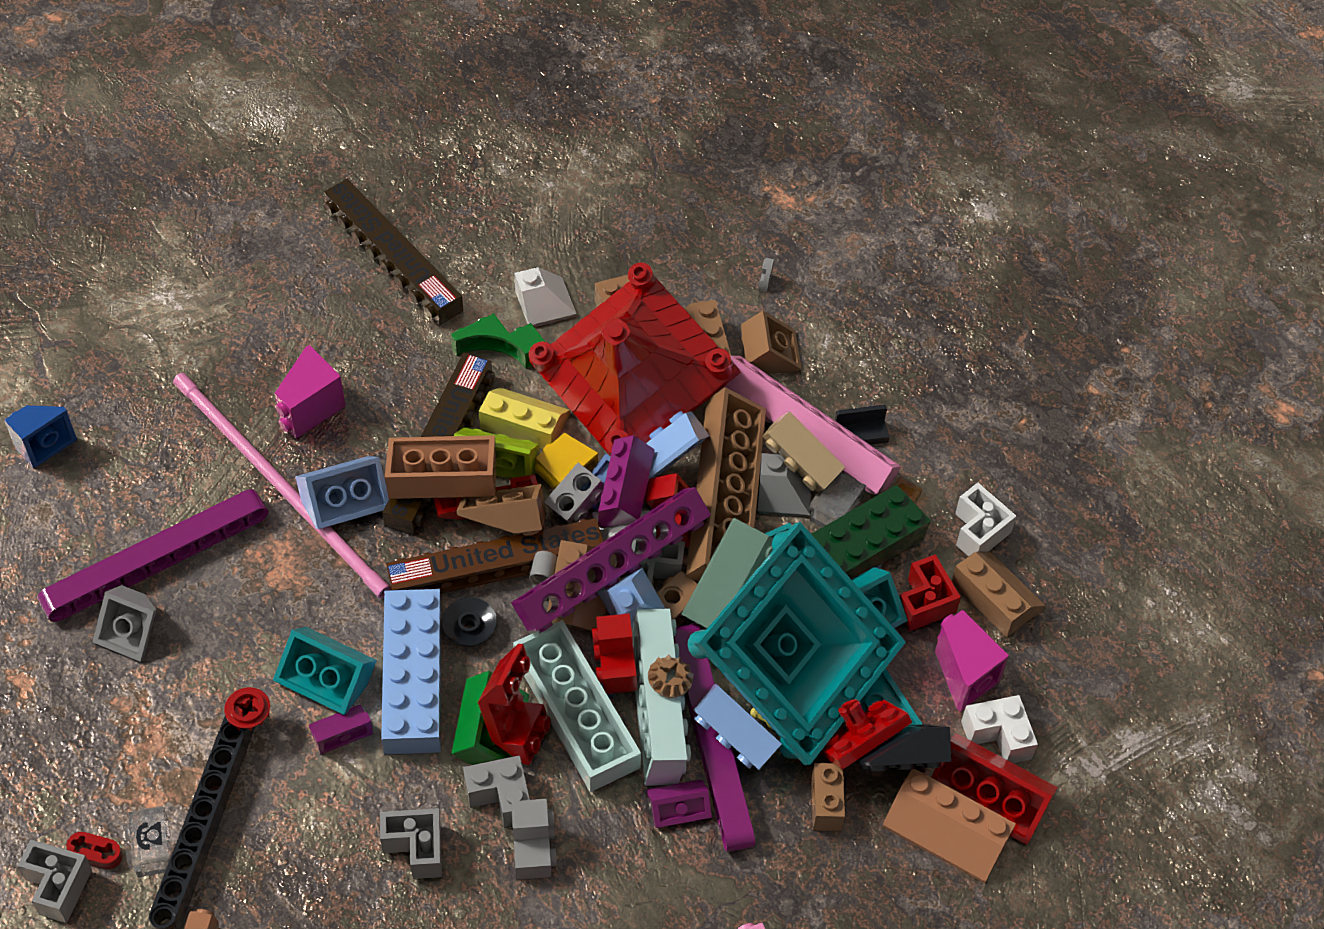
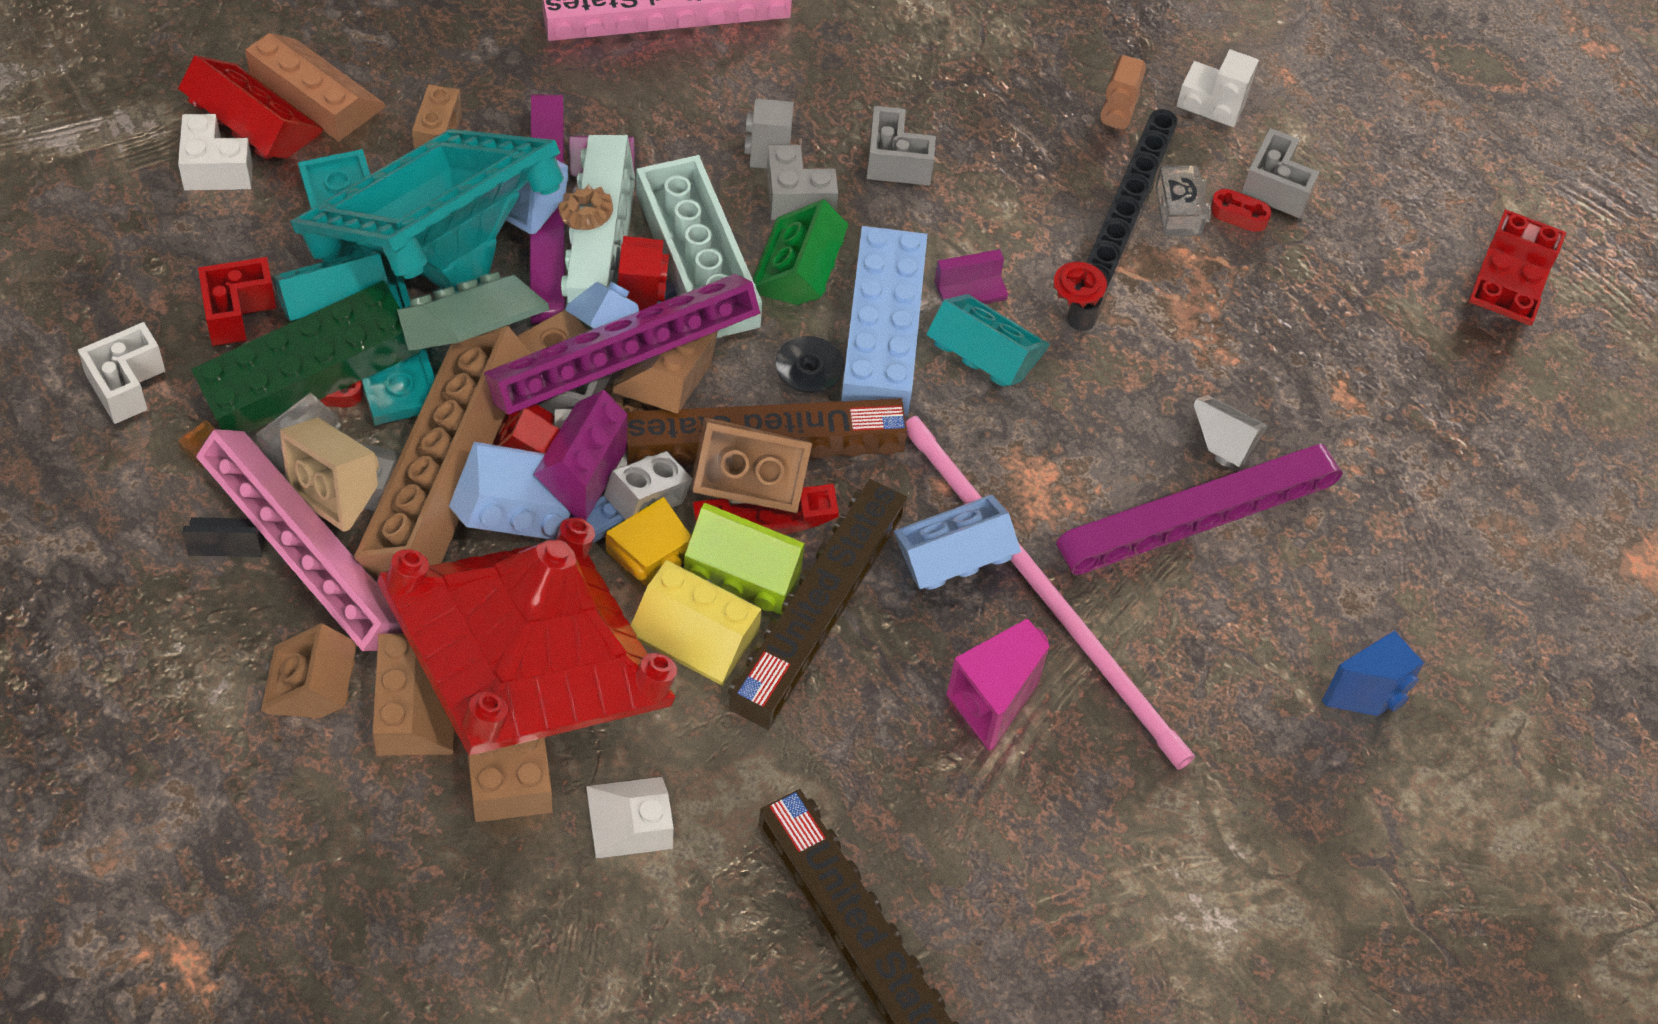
camera: 175 degrees left, 0 degrees up
nougat slope [385,435,496,499] -> none
green arch [451,313,545,369] -> none
red slope [478,644,551,765] -> none
light grey piece [529,551,558,600] -> none
light grey tile [758,258,774,293] -> none
red plate [820,699,912,769] -> none
black slope [853,724,951,771] -> none
dark pink slope [935,610,1009,712] -> none
medium nougat slope [952,552,1046,637] -> none

